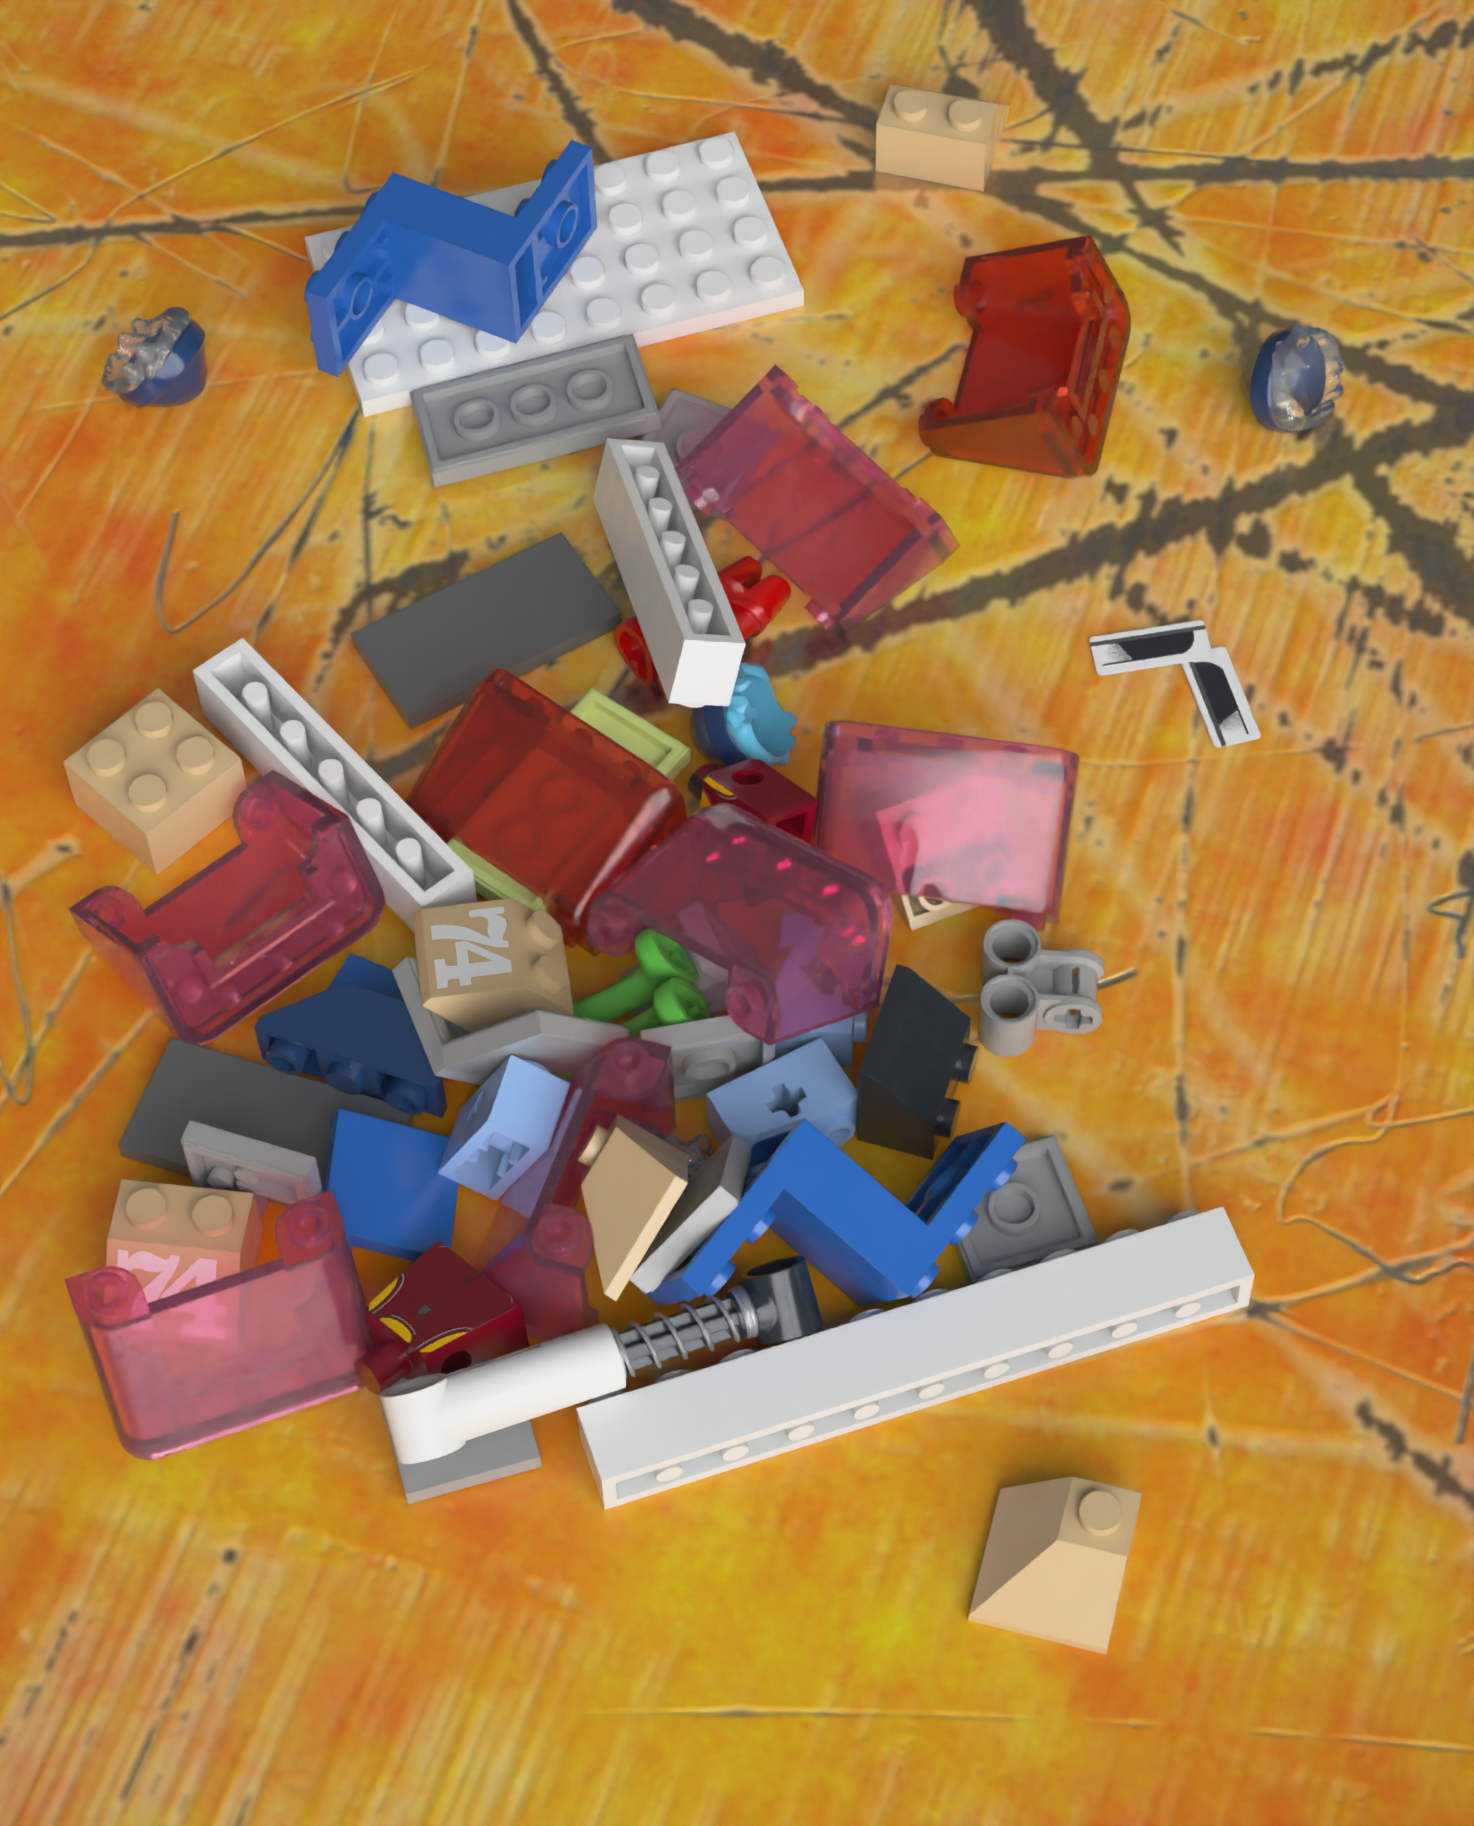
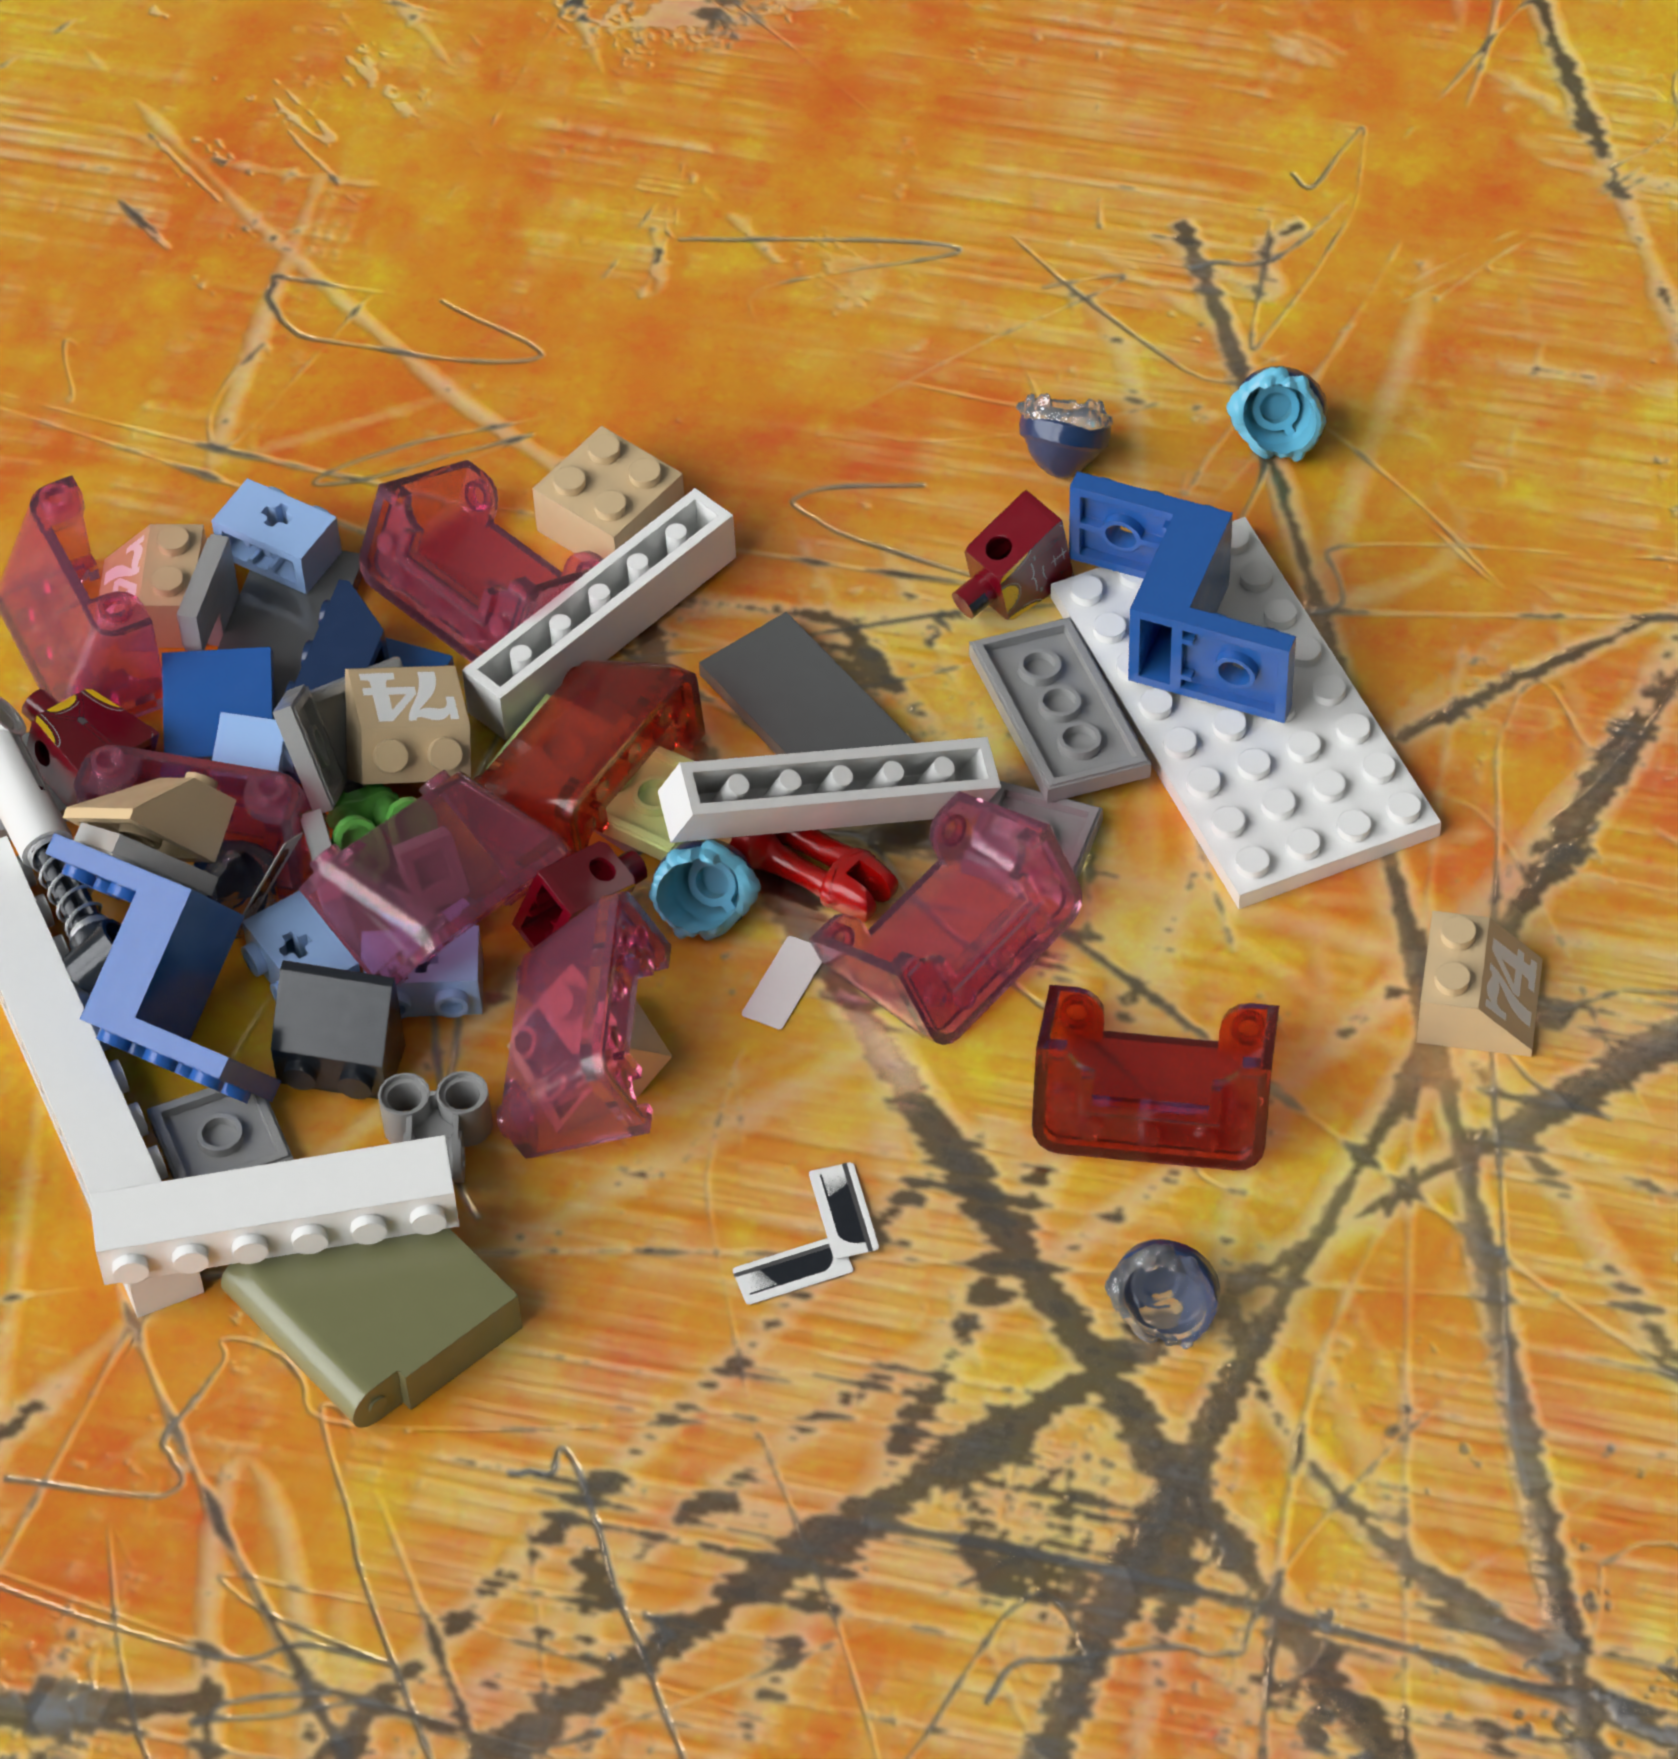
camera: 85 degrees right, 5 degrees down
none -> white brick [89,1135,459,1285]
none -> light blue brick [211,478,342,595]
none -> olive piece [221,1228,522,1428]
none -> sticker [241,833,303,924]
none -> white sticker [742,936,828,1029]
none -> dark red torso [952,490,1074,620]
none -> medium azure hair [1226,366,1328,462]

